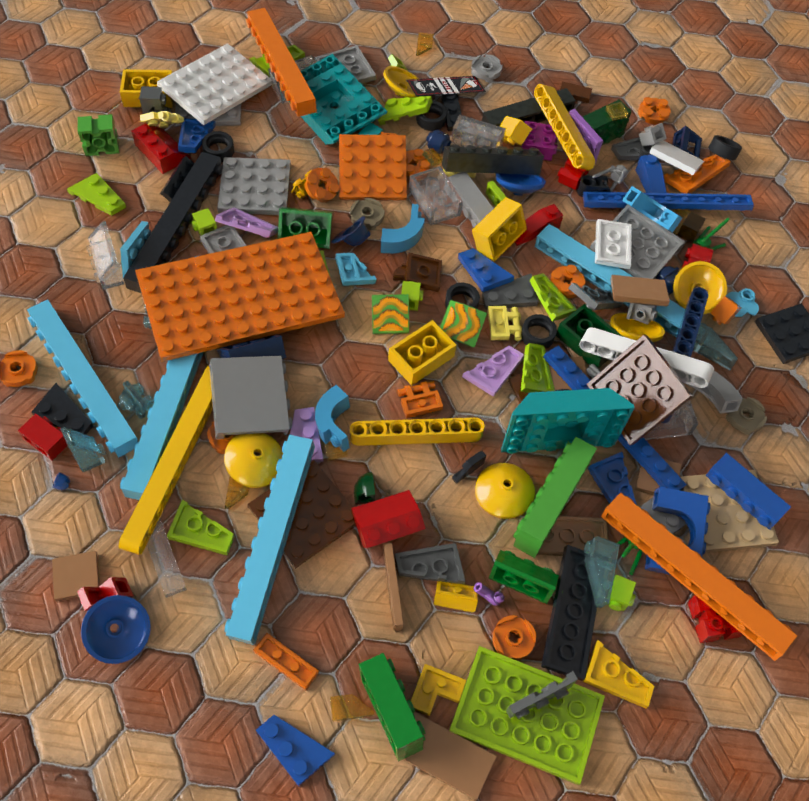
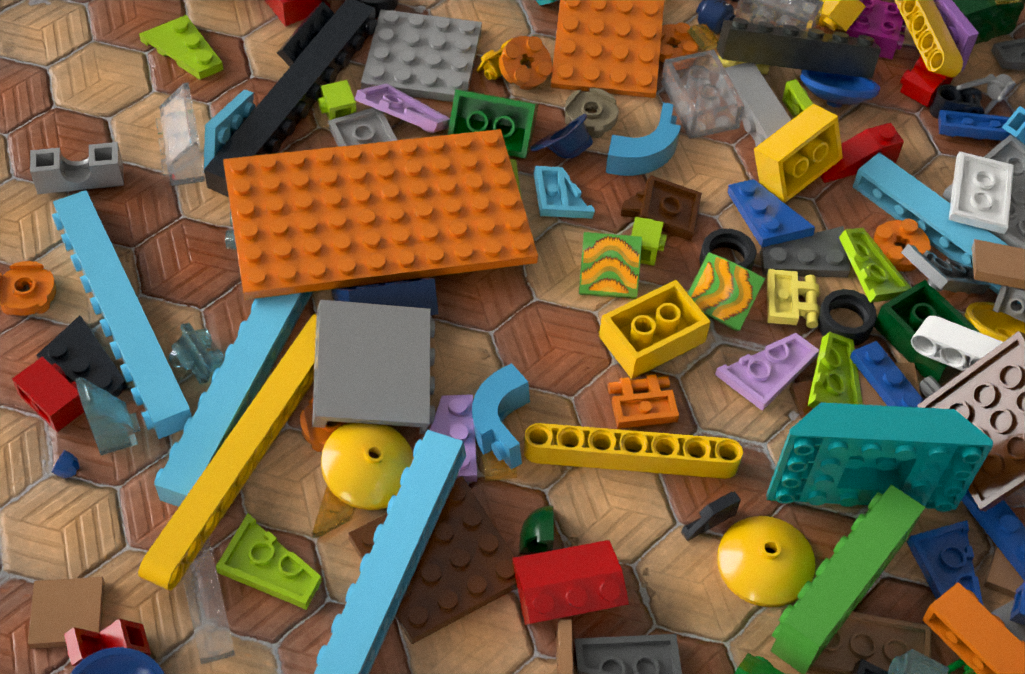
camera: 10 degrees right, 5 degrees down
none -> light grey arch [30,142,124,194]

